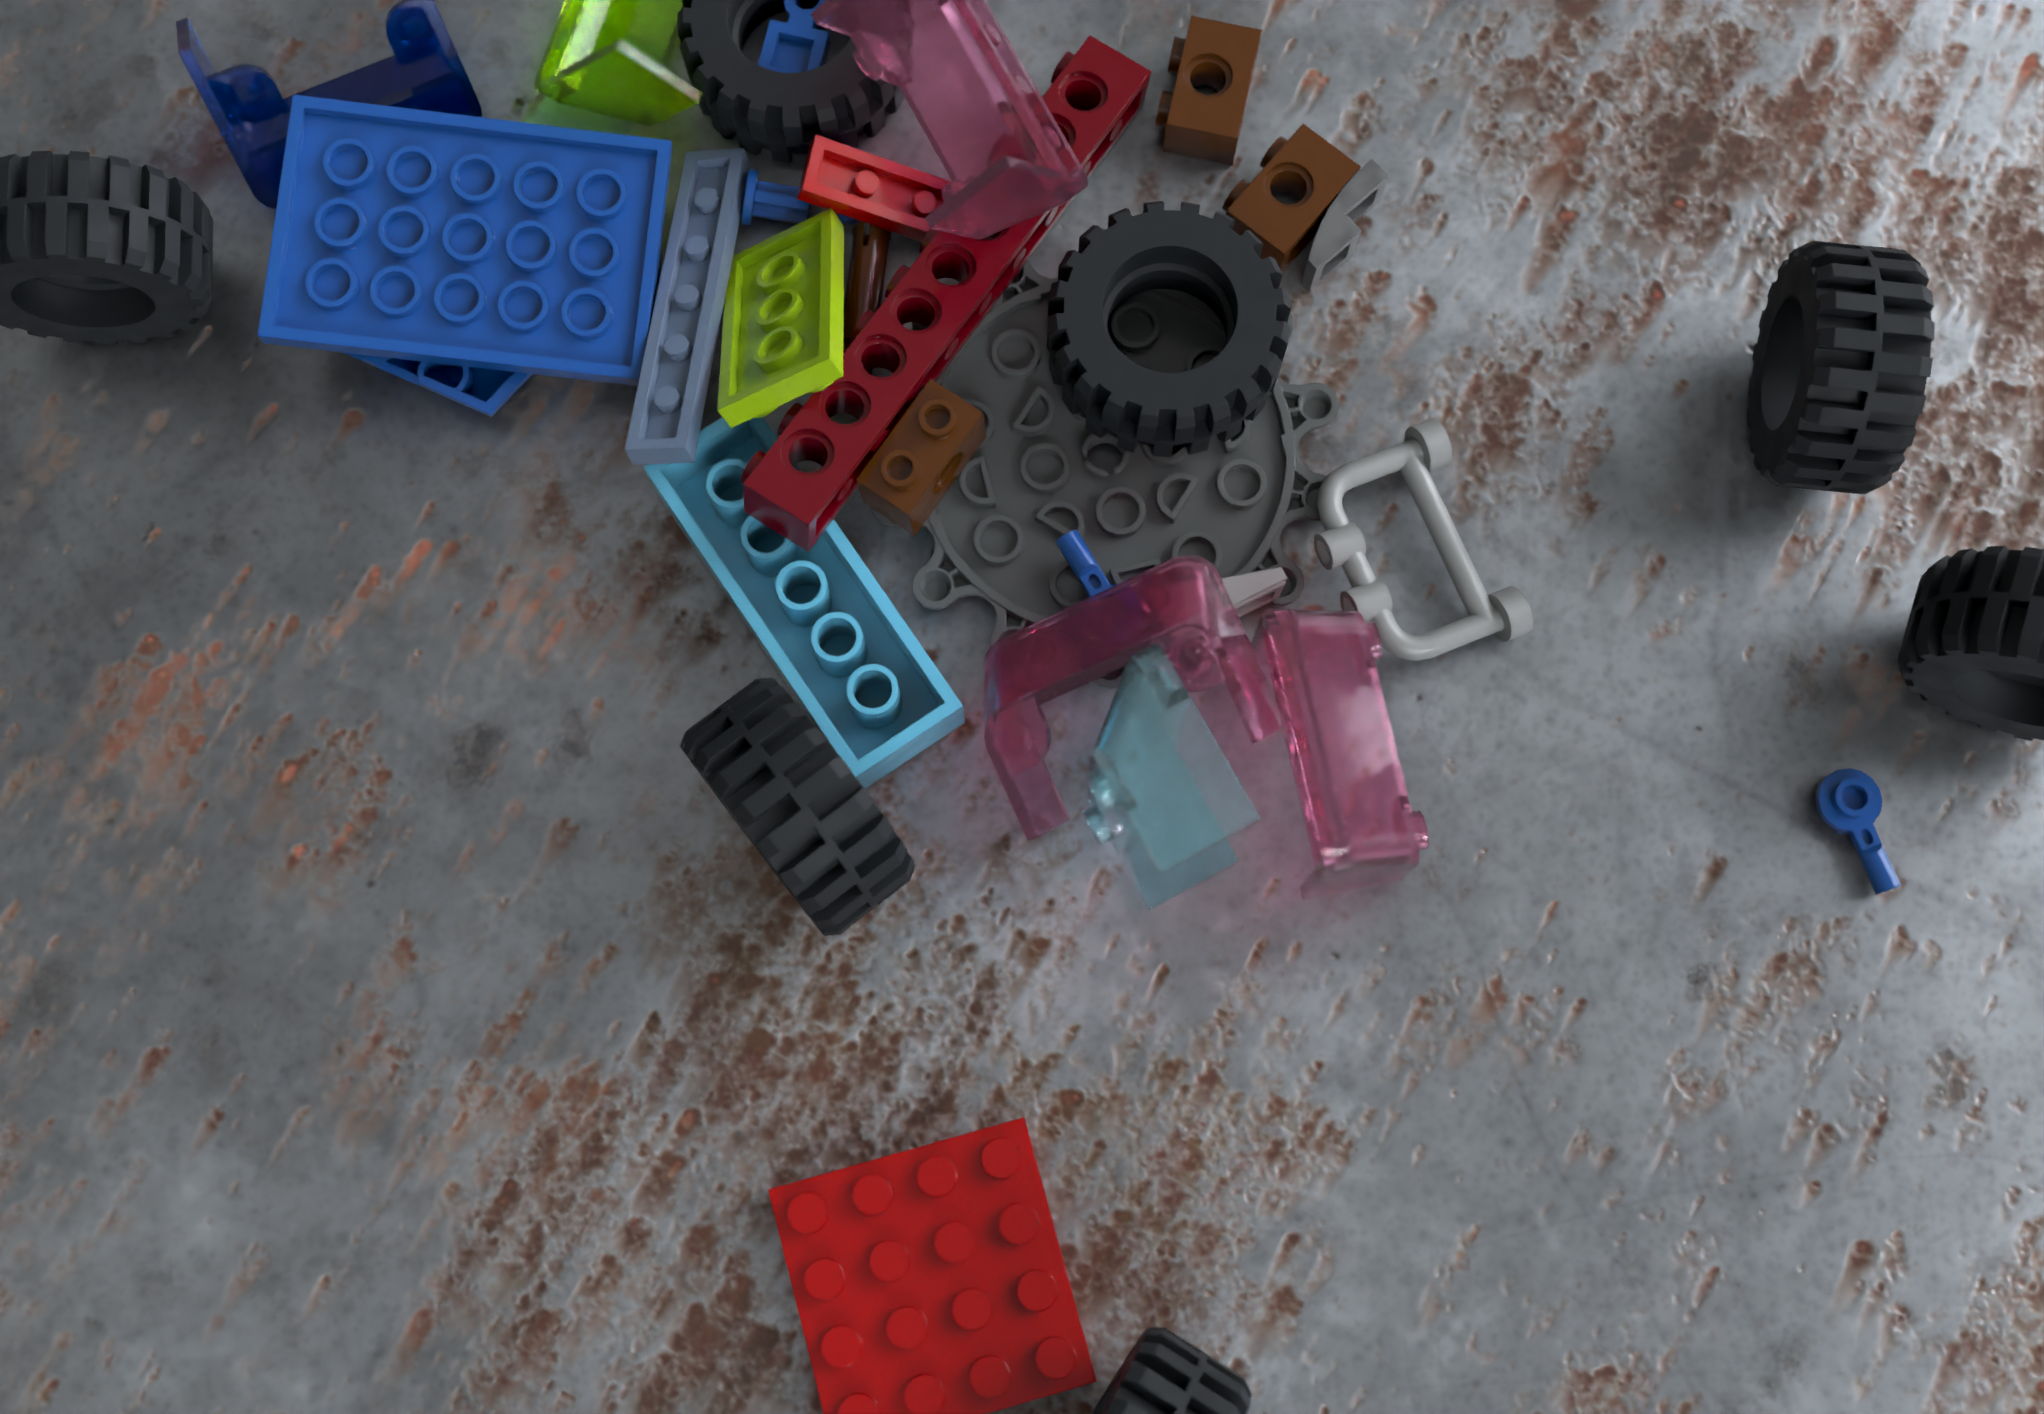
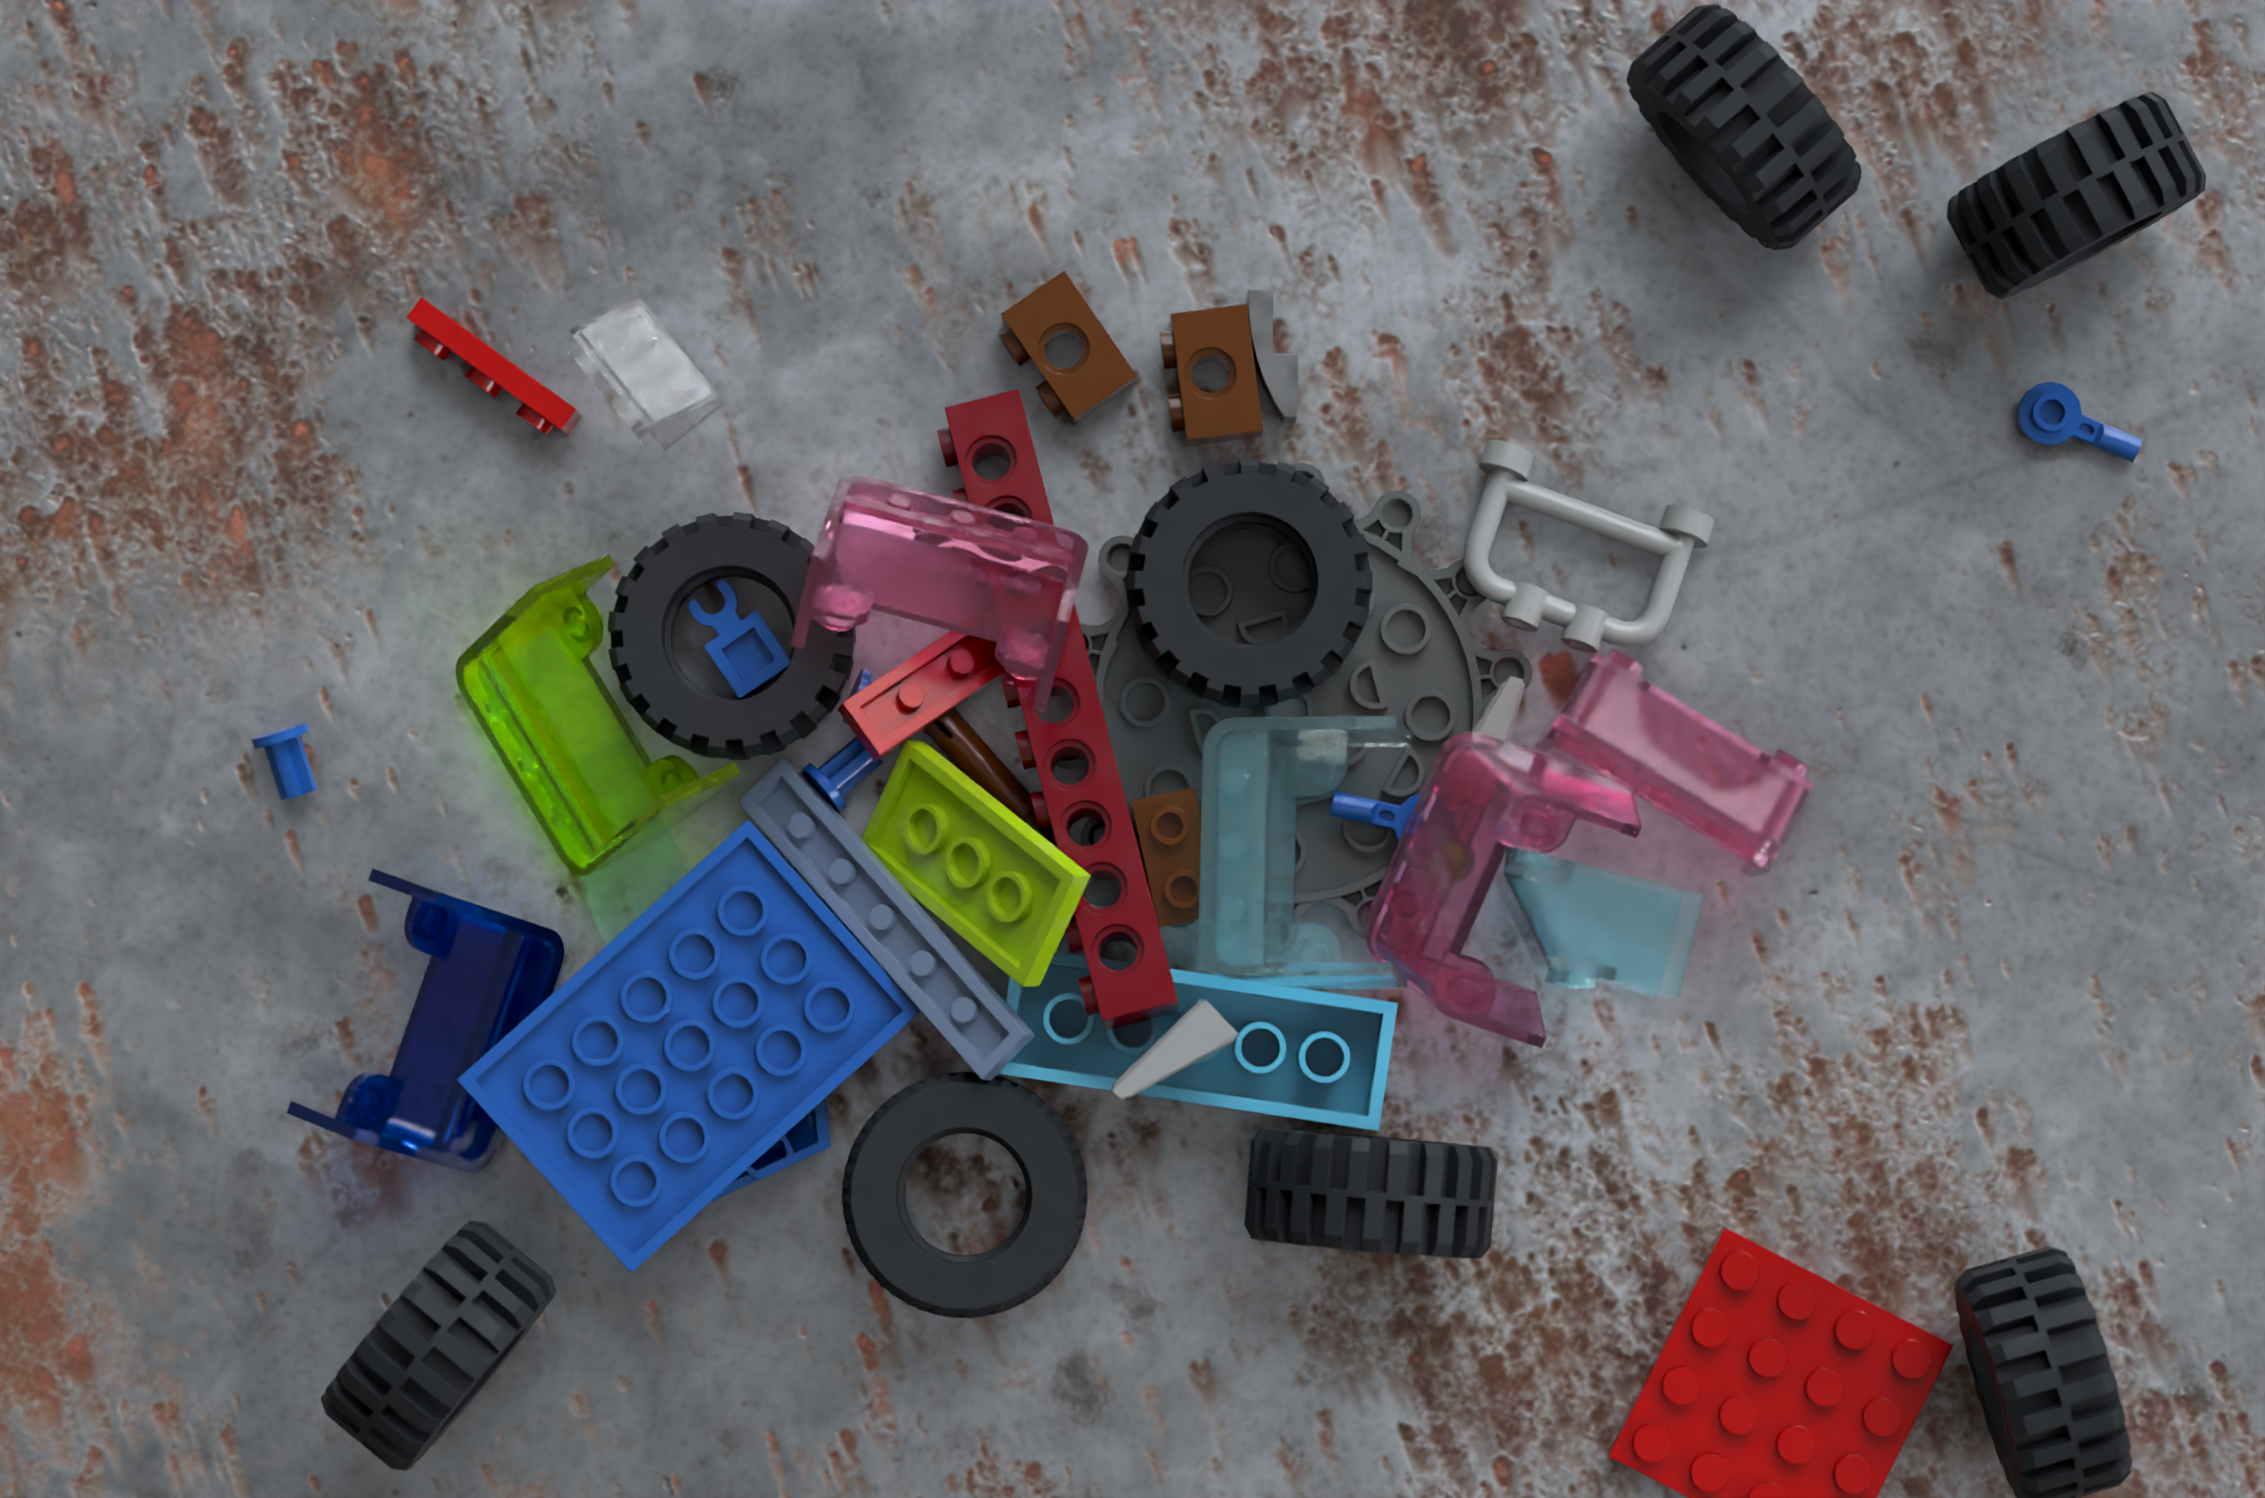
camera: 50 degrees left, 10 degrees up
none -> black tyre [842,1072,1088,1318]
none -> light grey slope [1111,999,1240,1100]
none -> clear light blue windscreen [1198,716,1412,989]

